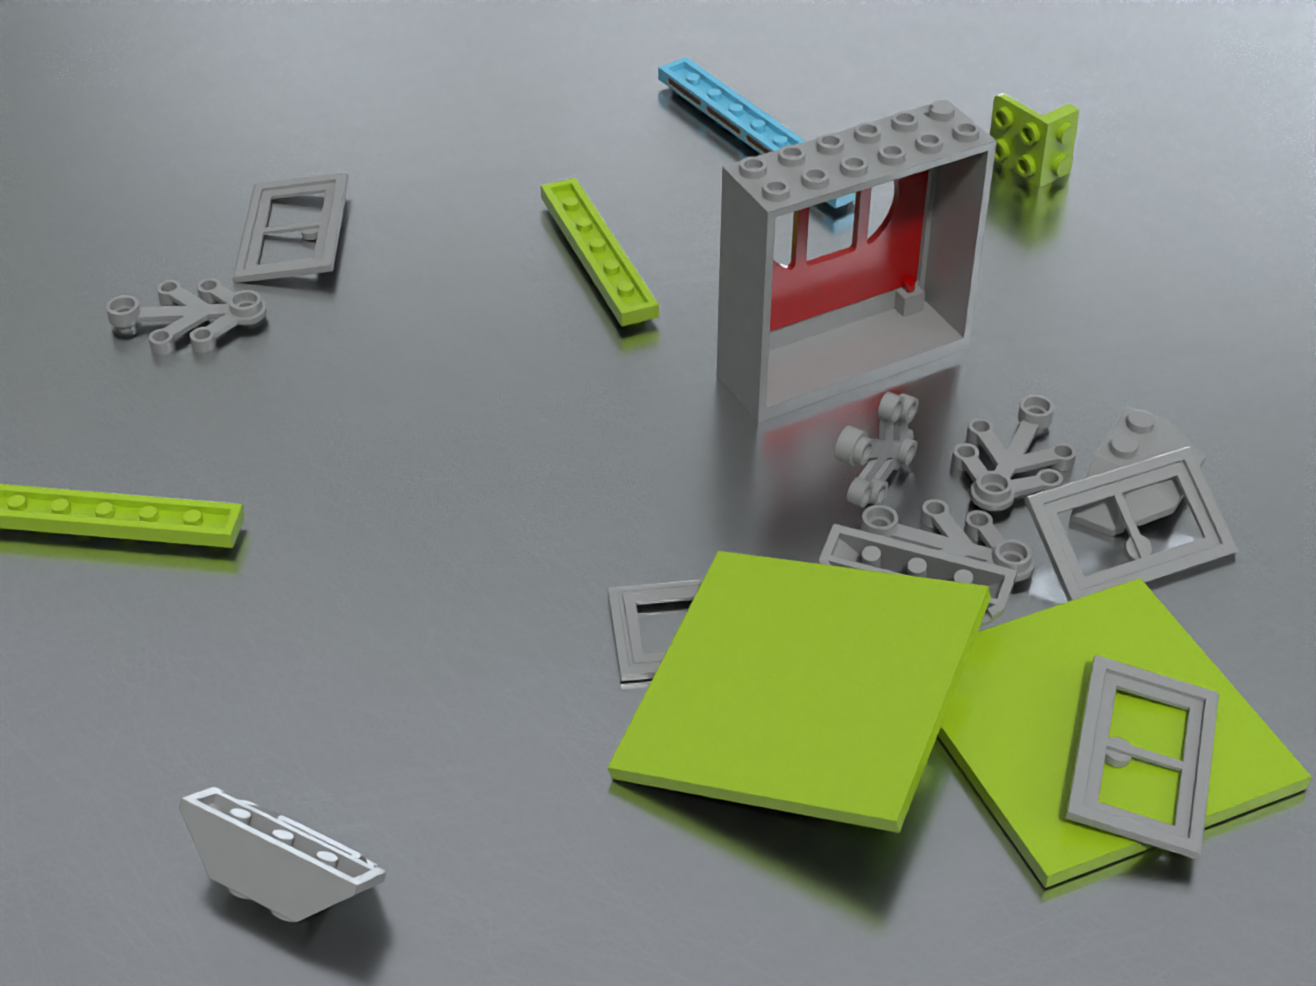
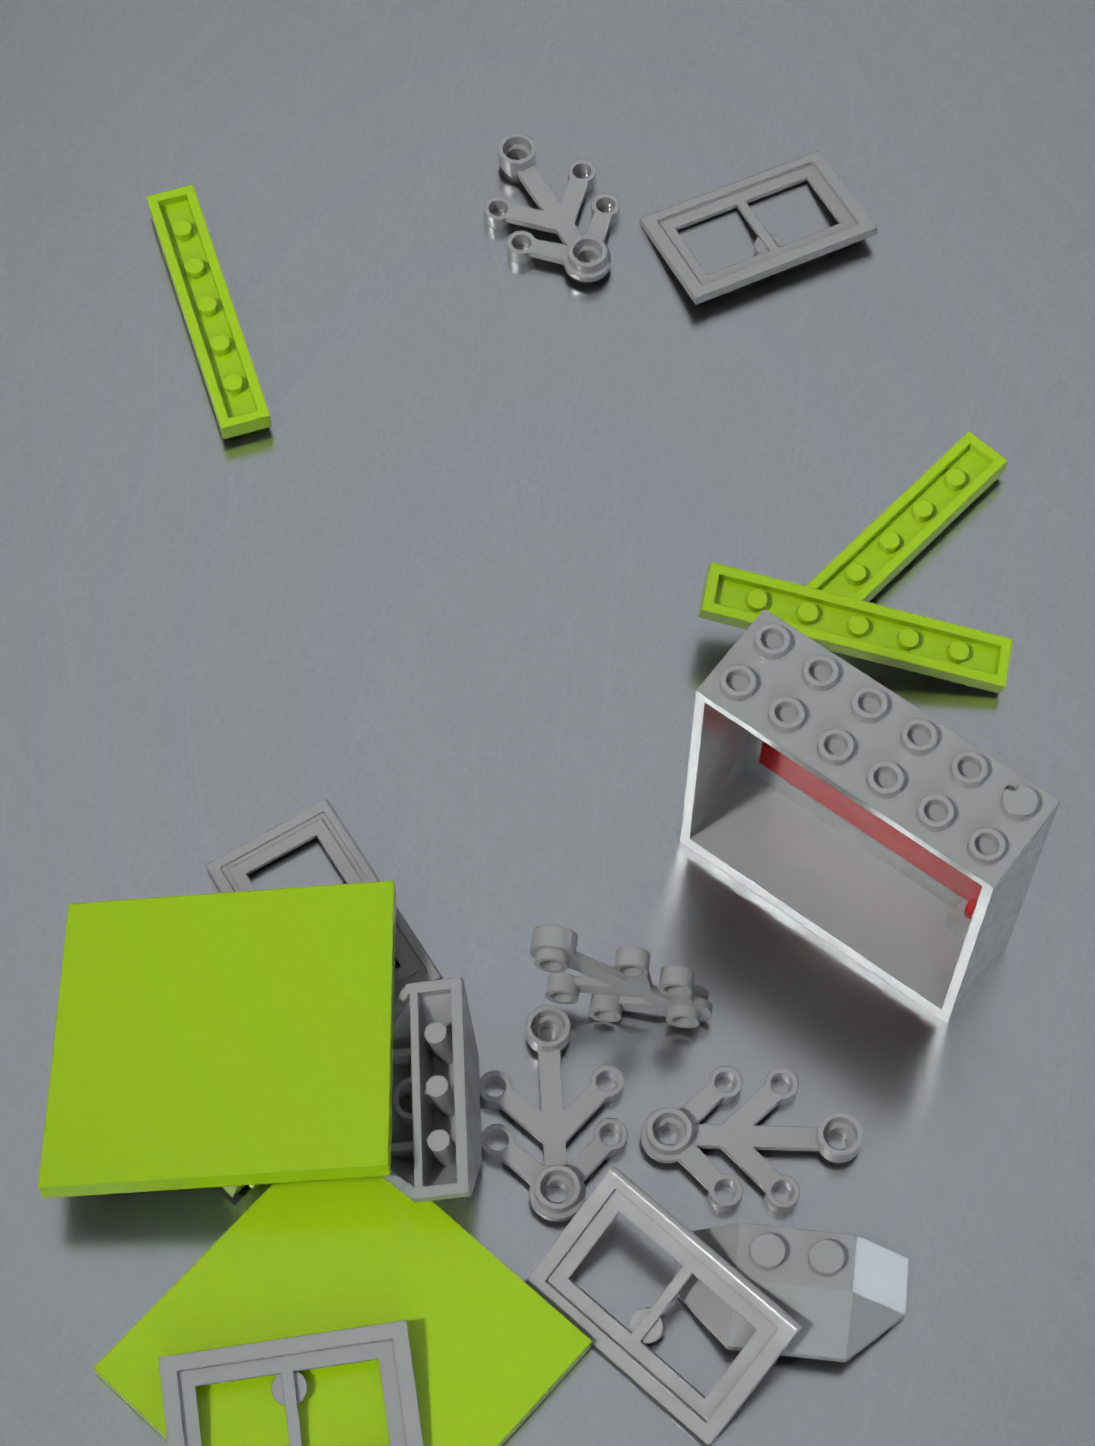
camera: 65 degrees right, 20 degrees up
none -> lime plate [697,562,1013,694]

